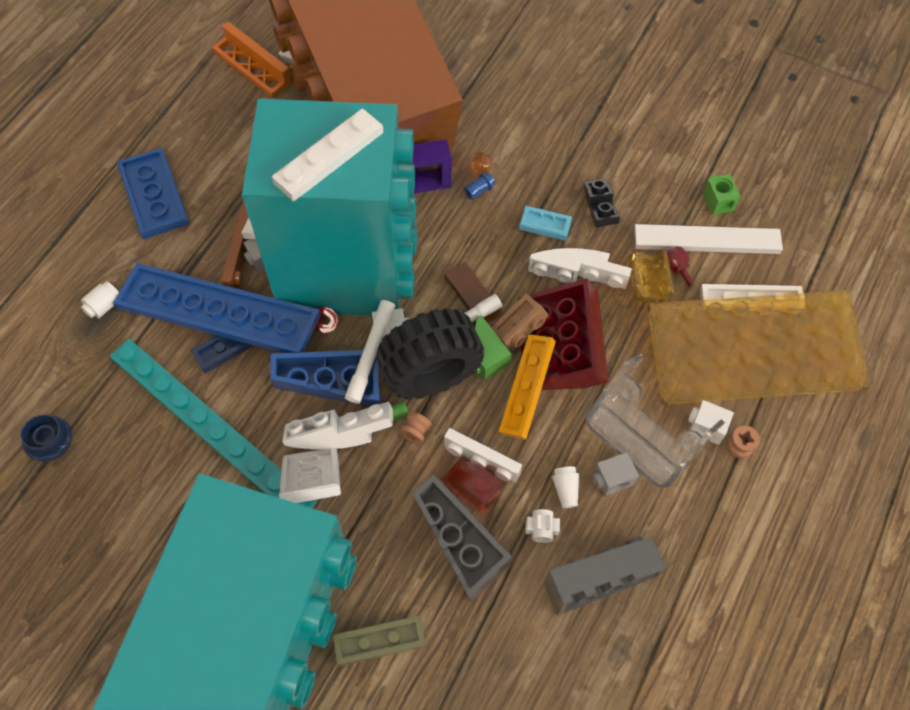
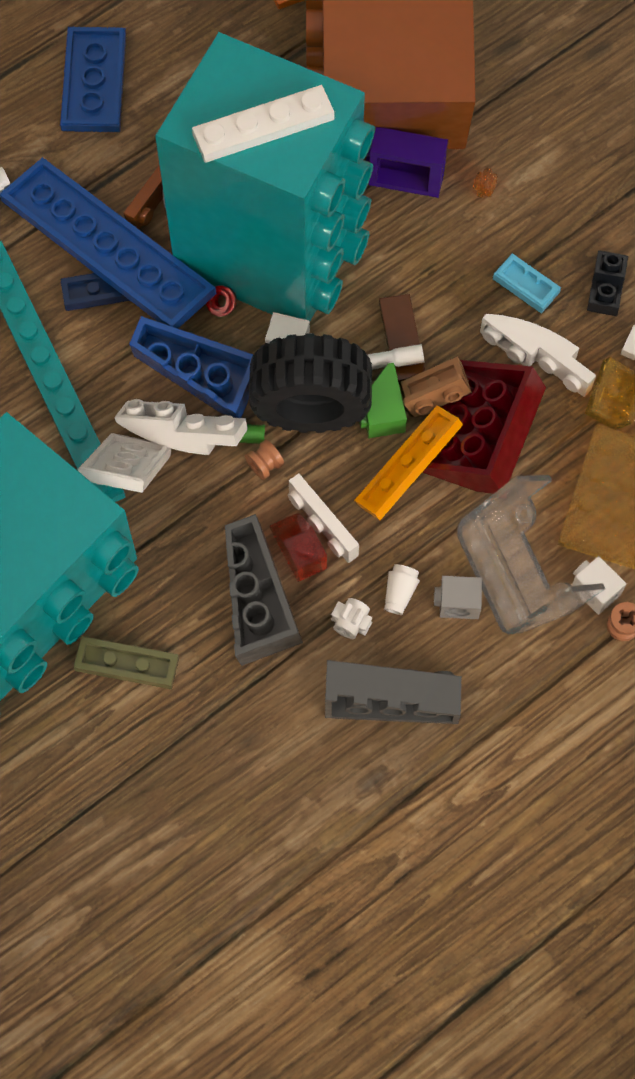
camera: 25 degrees right, 5 degrees up
white piece [345,300,395,404] -> none
blue pin [464,172,495,200] -> none

